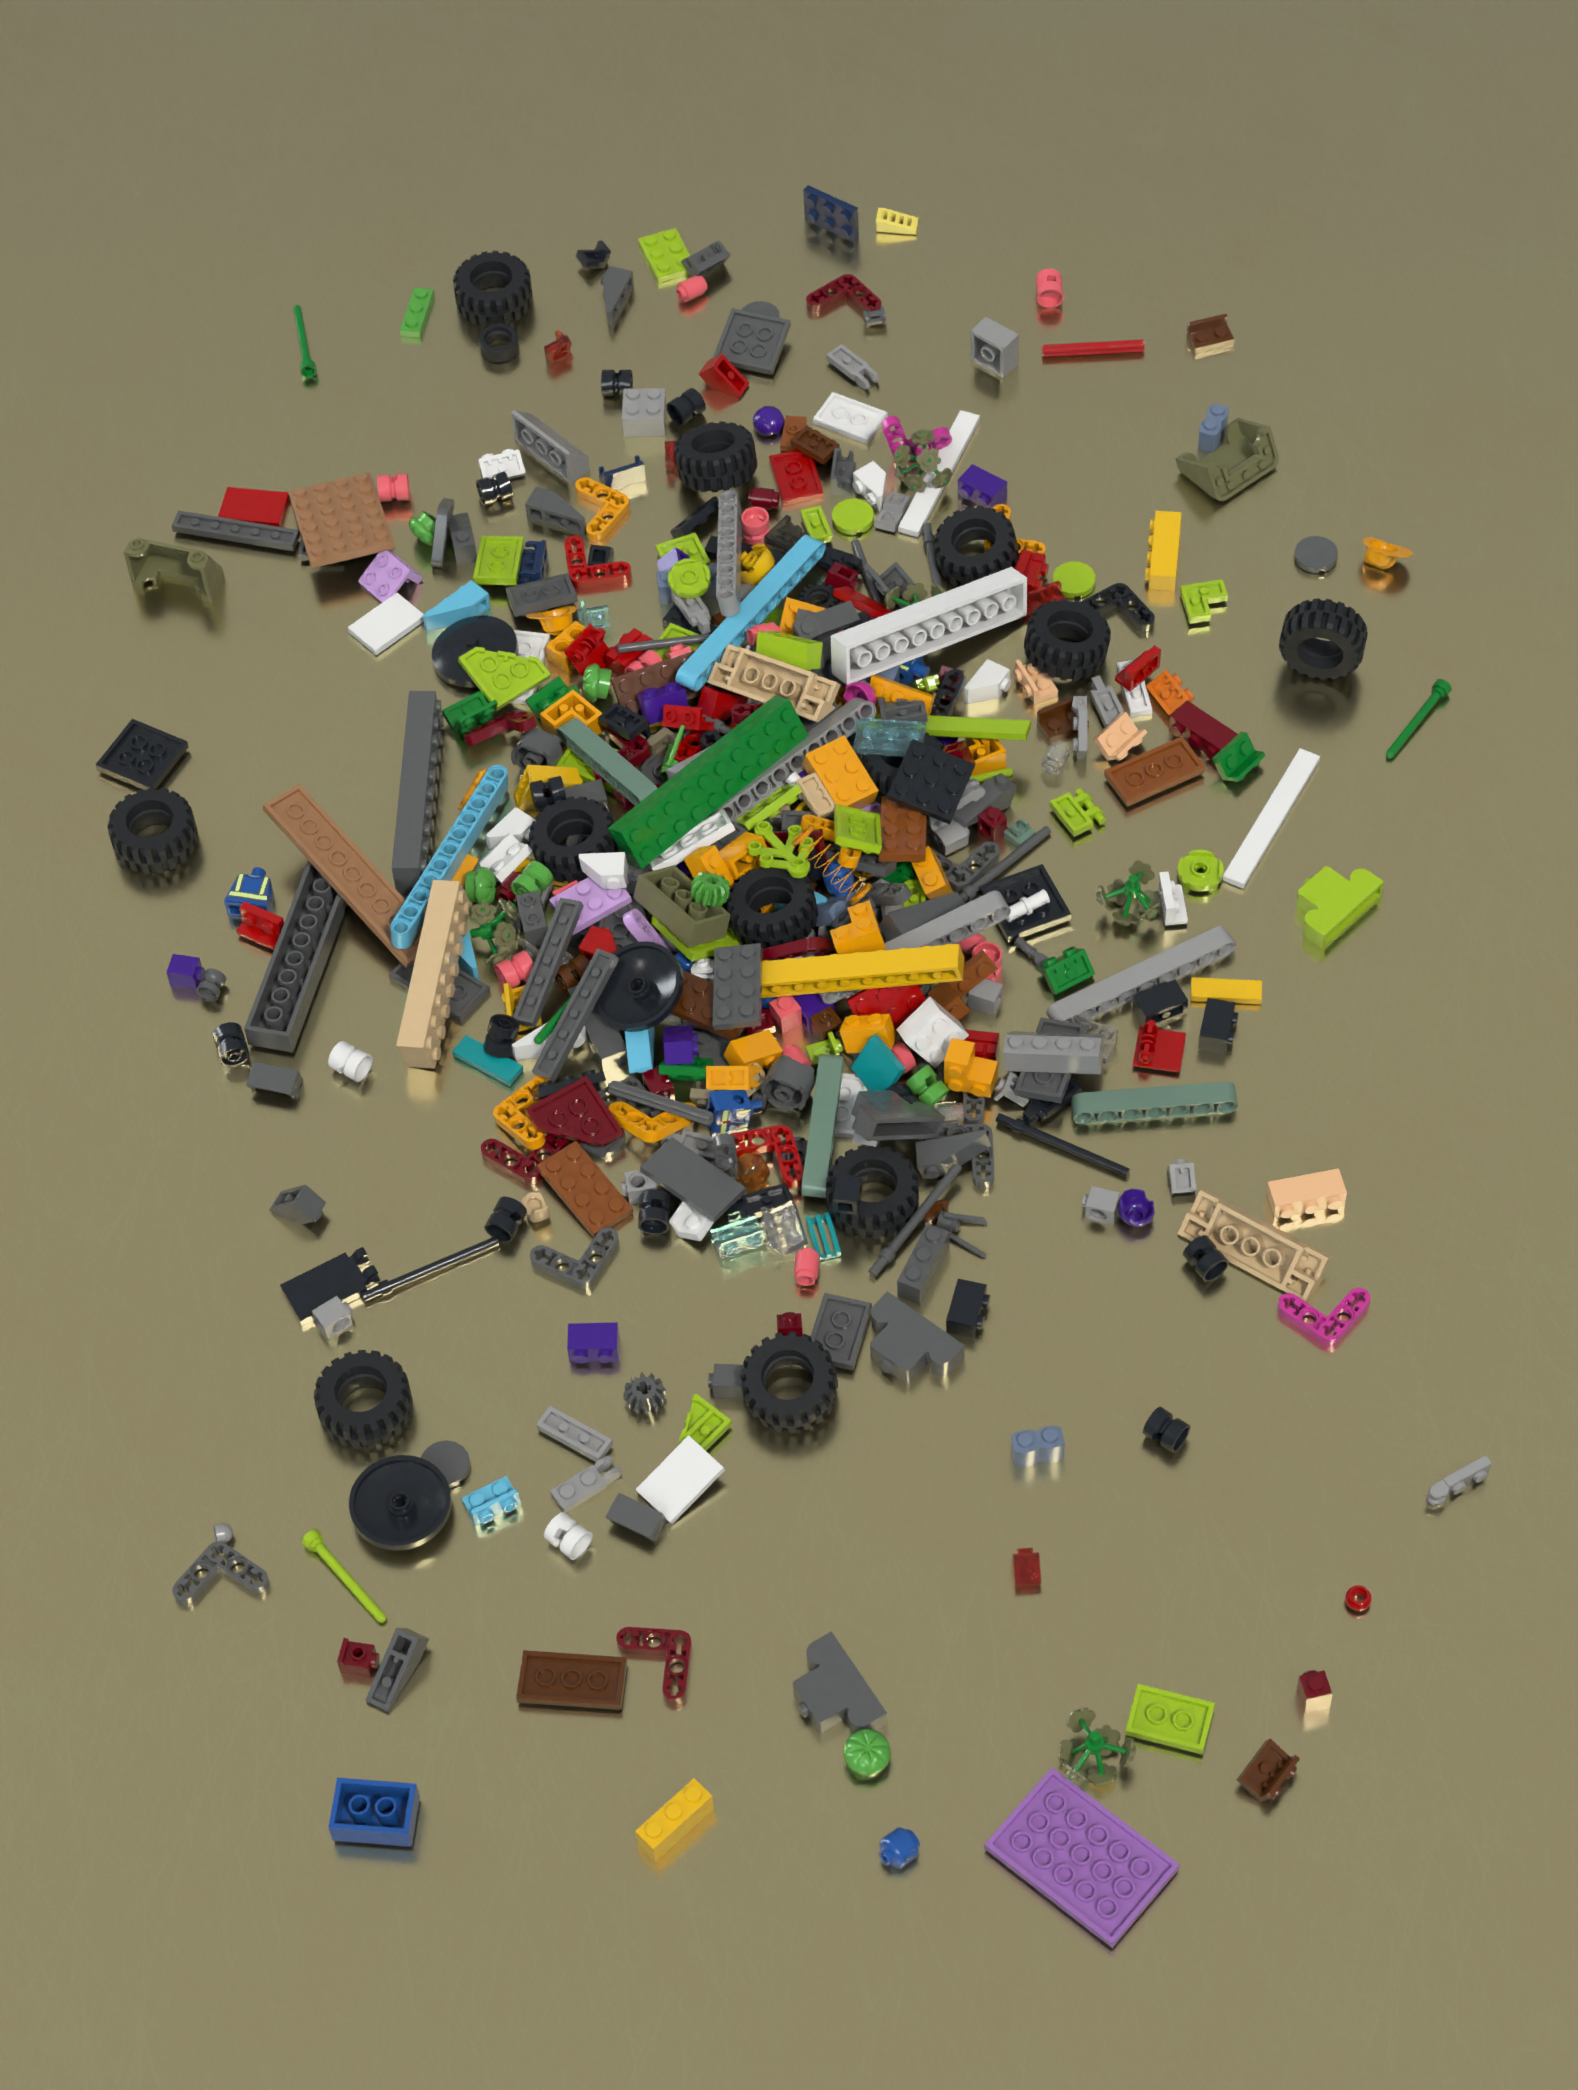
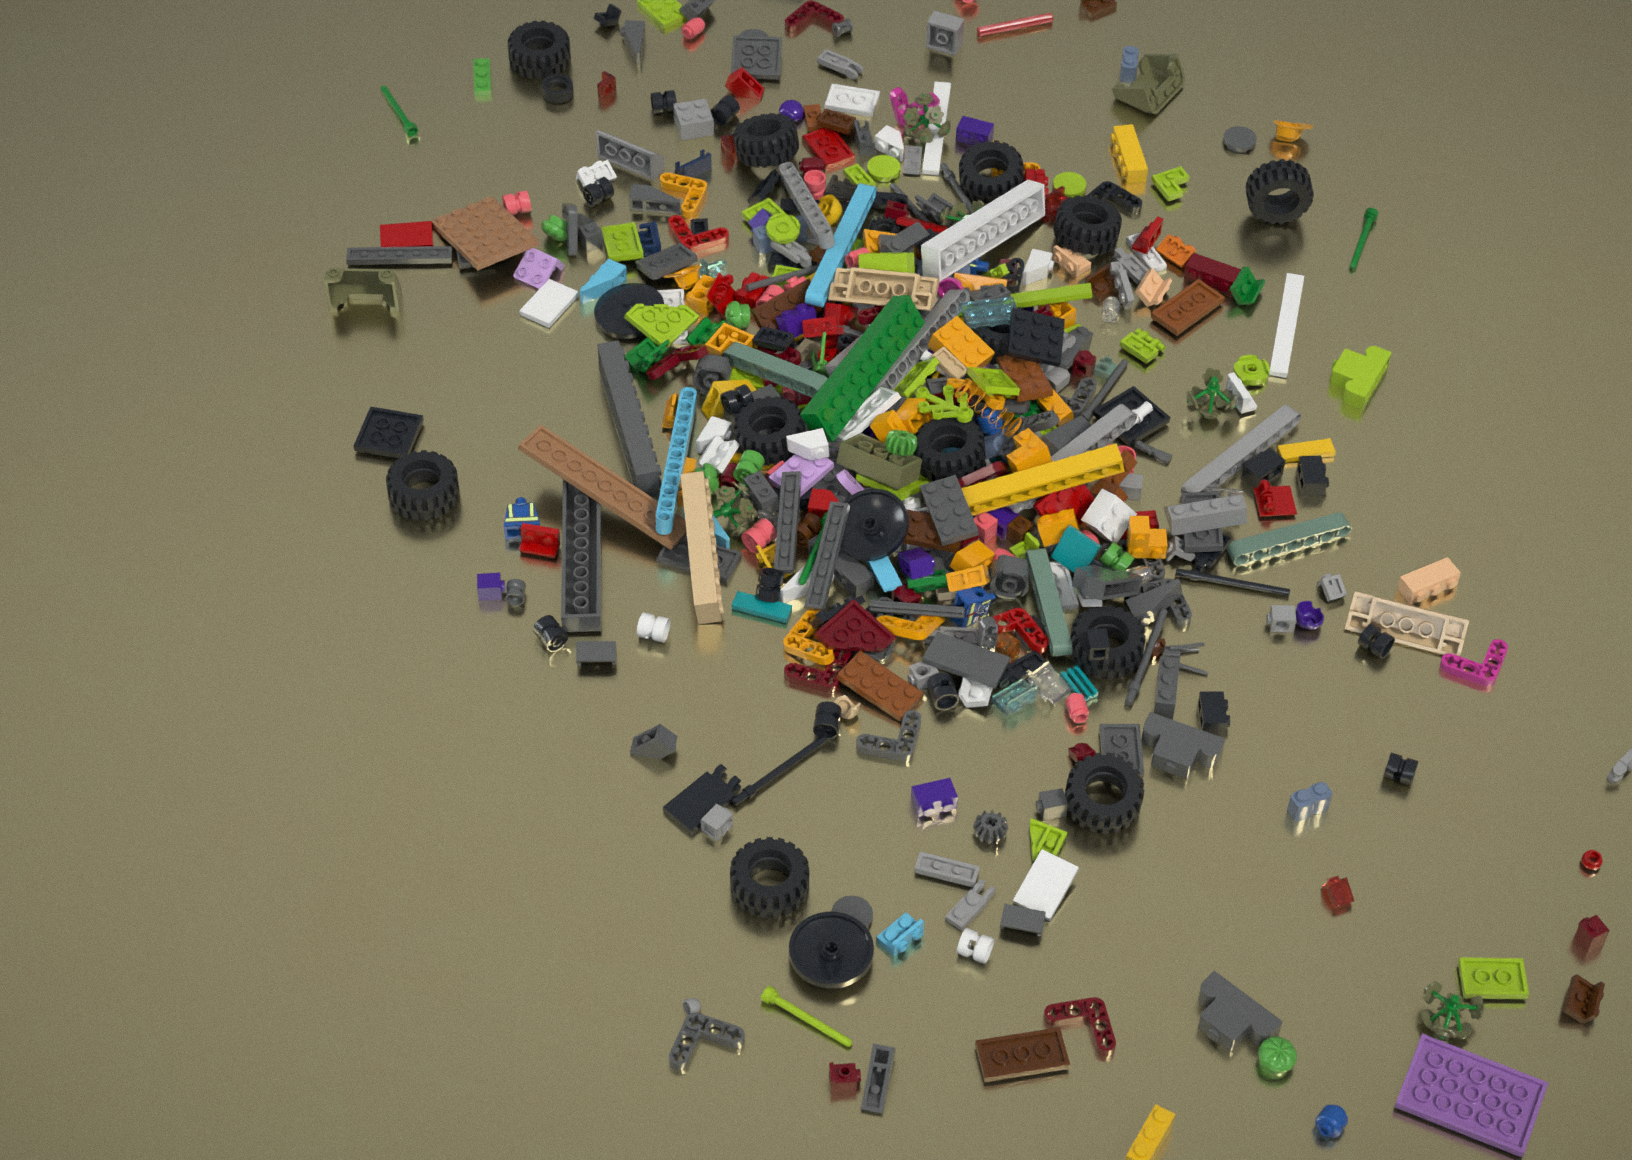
camera: 20 degrees left, 5 degrees down
green bracket [1037,946,1095,994] -> none

